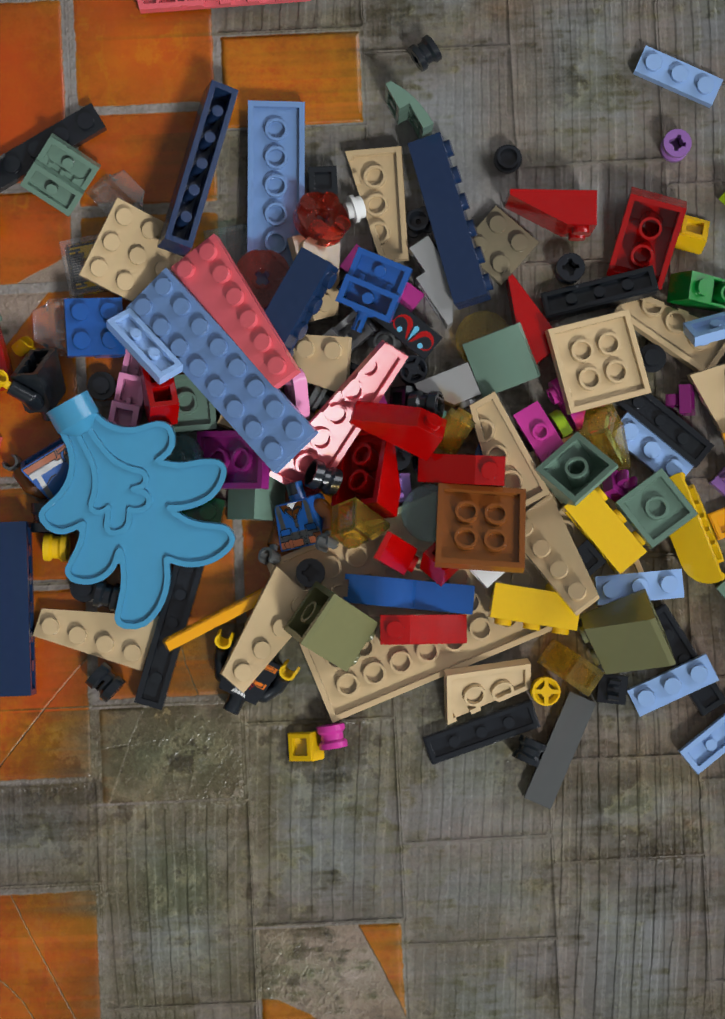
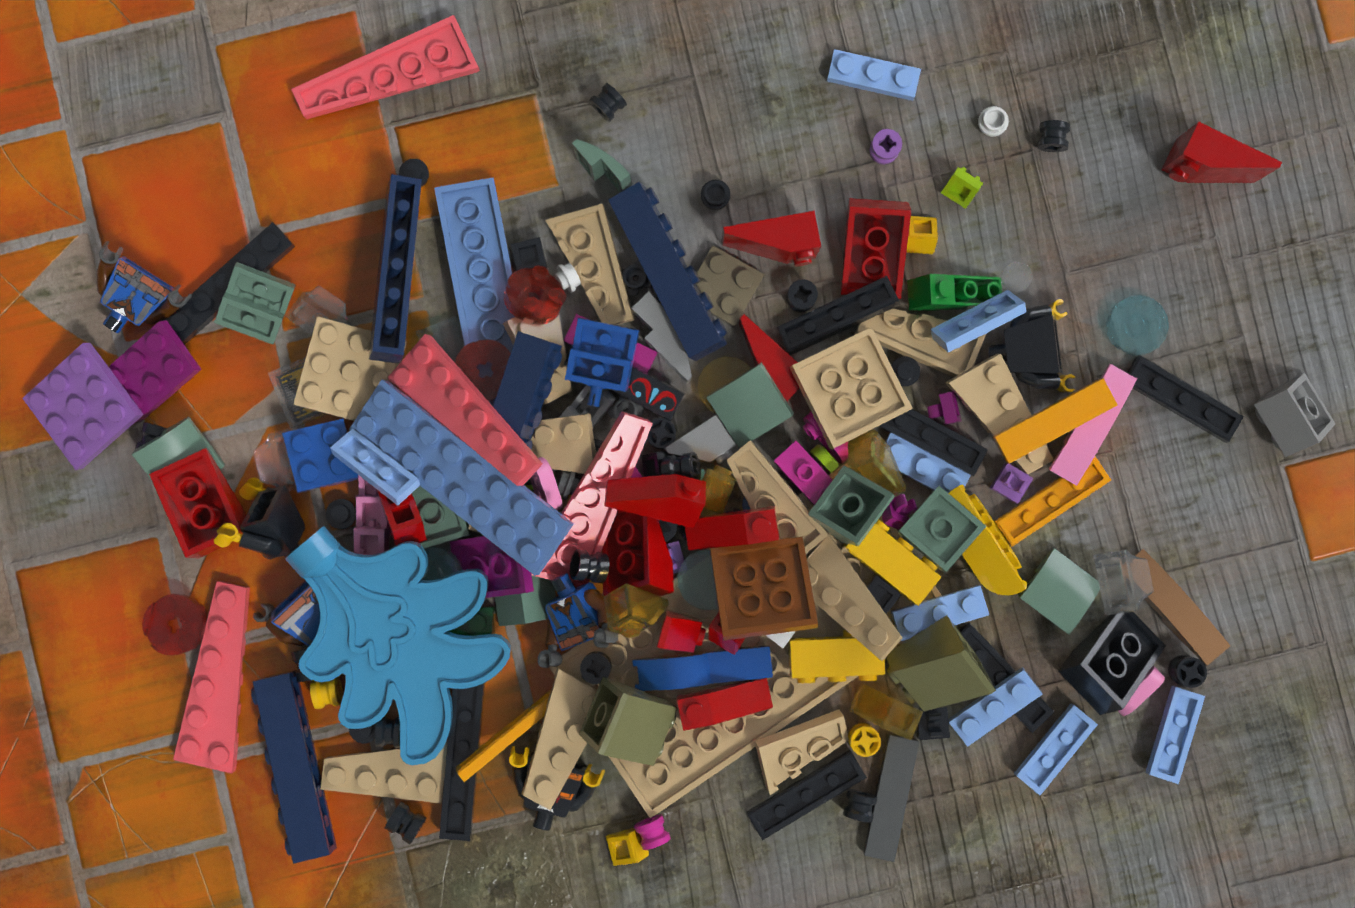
camera: 10 degrees left, 0 degrees up
none -> black plate [399,159,429,187]

